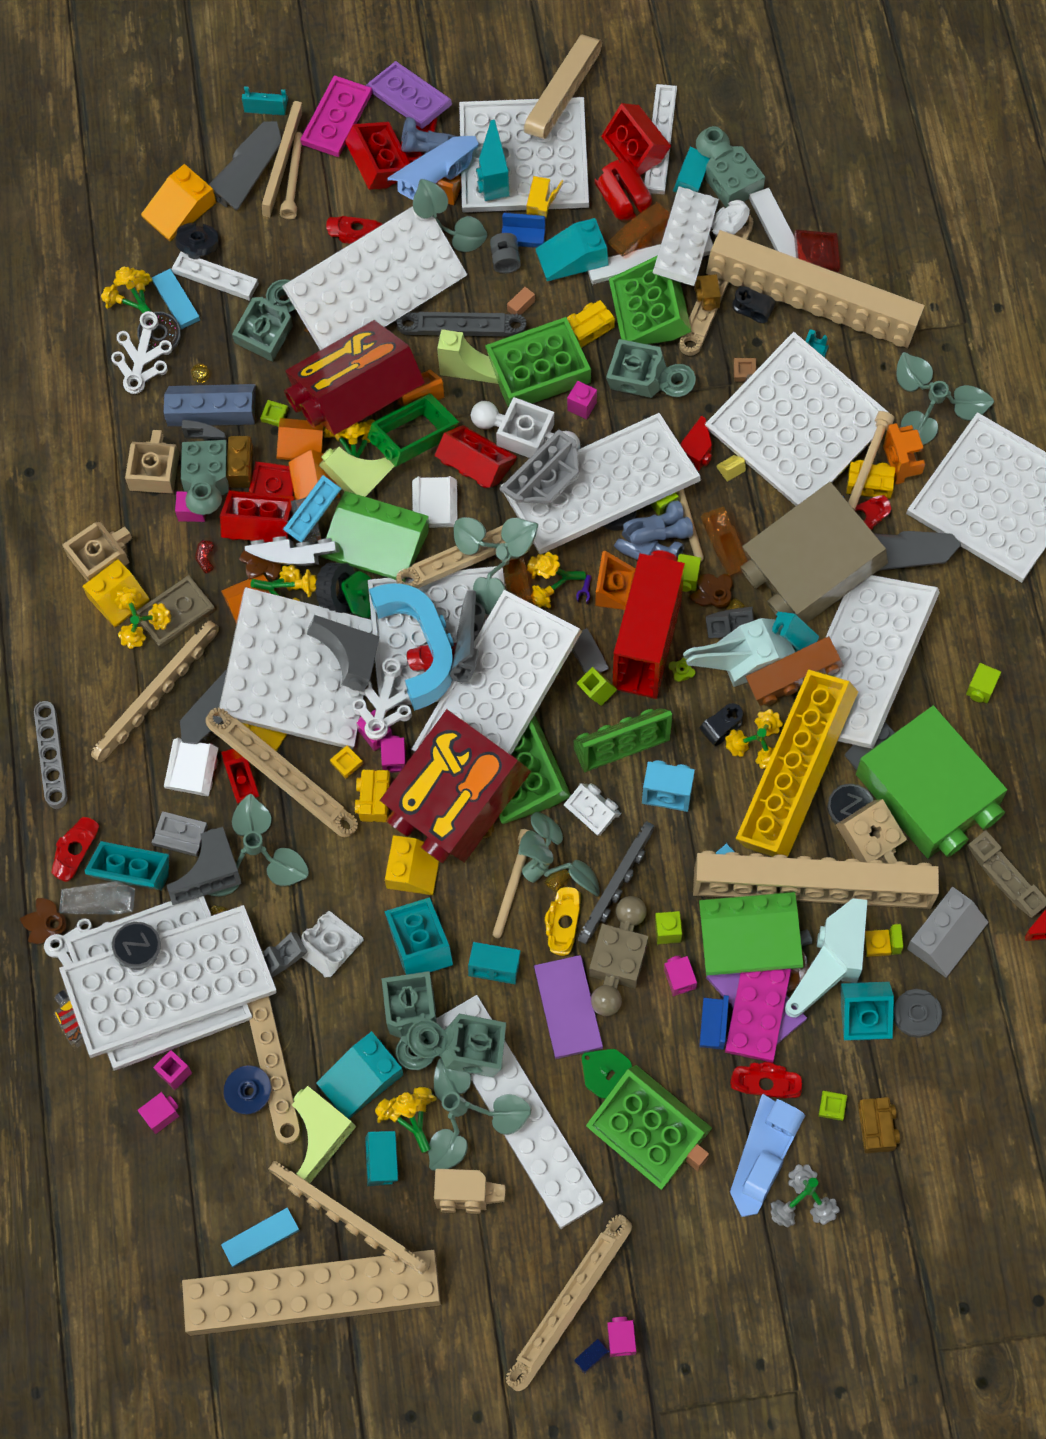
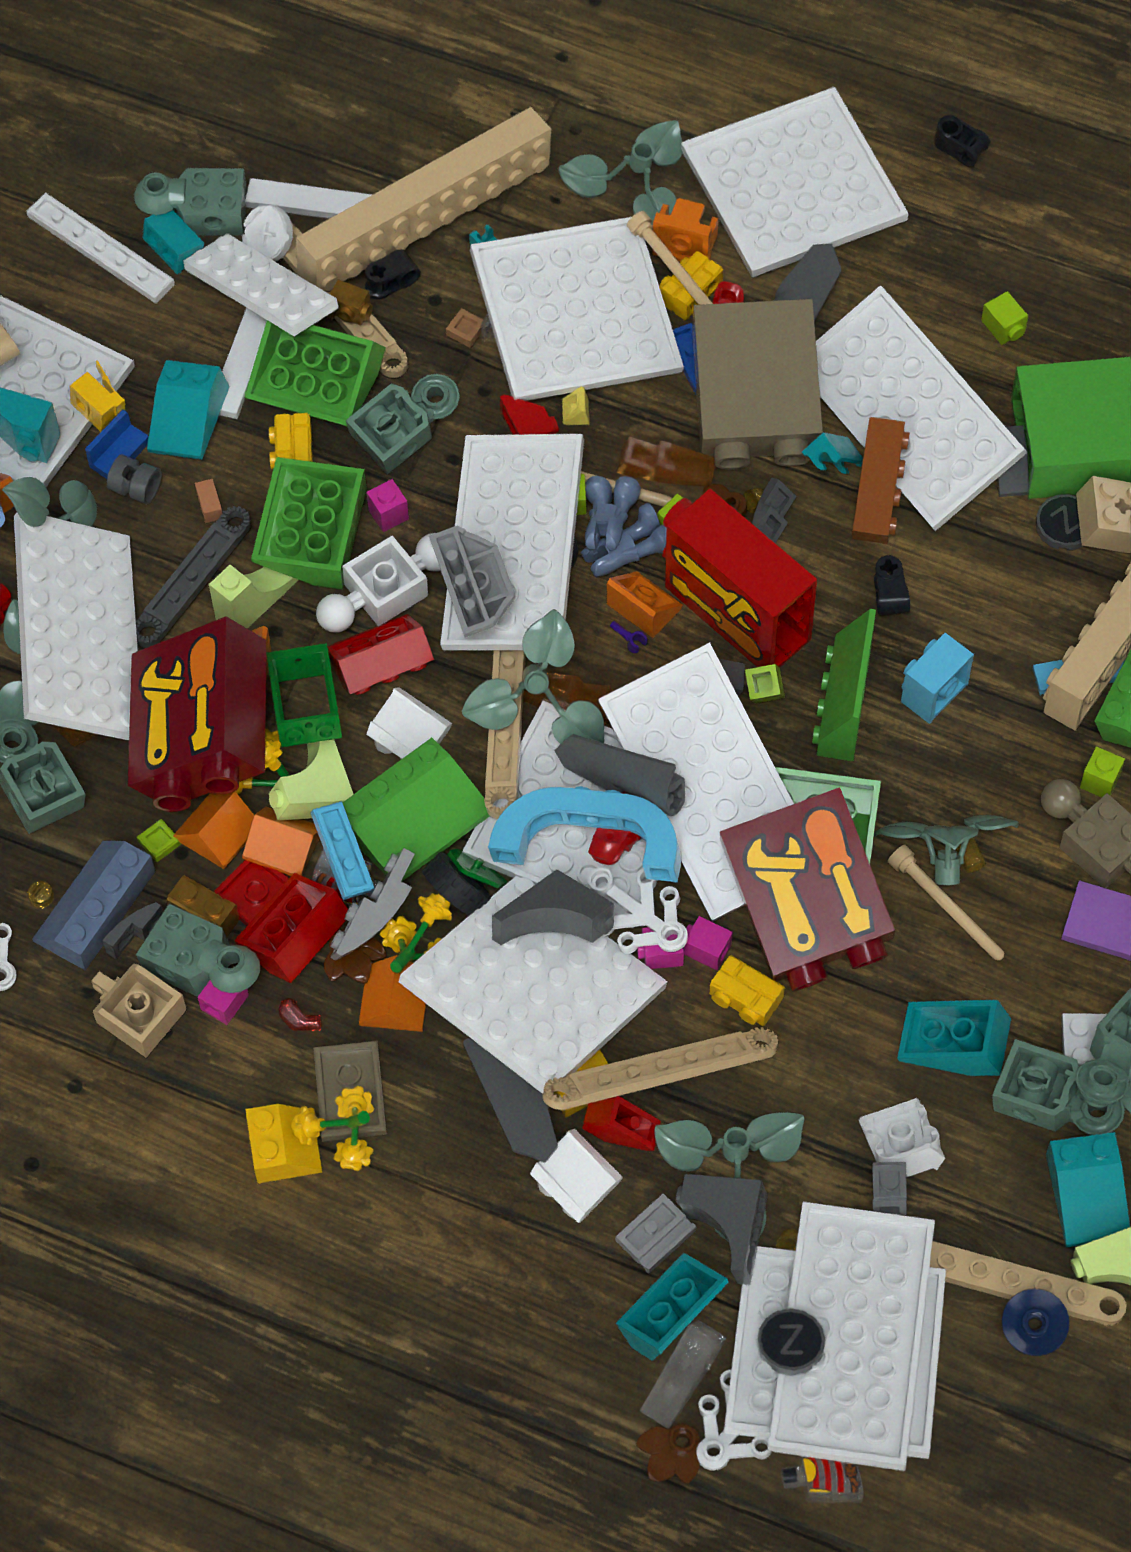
camera: 60 degrees left, 5 degrees down
light grey beam [34,701,68,809] -> none
red piece [51,817,99,882] -> none
tan hinge [63,522,132,582] -> none
tan plate [91,621,219,762] -> none
dark pink brick [138,1092,179,1134] -> none
dark pink brick [153,1050,192,1090] -> none
yellow plate [330,746,363,779] -> none
yellow slope [385,835,439,895] -> none
teal hinge [468,942,521,984] -> none
yellow plant [527,552,586,608] -> none
yellow piece [545,887,581,956] -> none
white bracket [564,783,621,835] -> none
dark grey plate [578,821,655,945] -> none
red cylinder [595,159,652,221] -> none
red slope [601,103,671,175] -> none
clear orange slope [608,203,670,257] -> none
light aqua slope [683,618,795,687] -> none
yellow plant [725,709,783,769] -> none
yellow brick [736,670,858,857] -> none
clear red tile [794,229,840,272] -> none

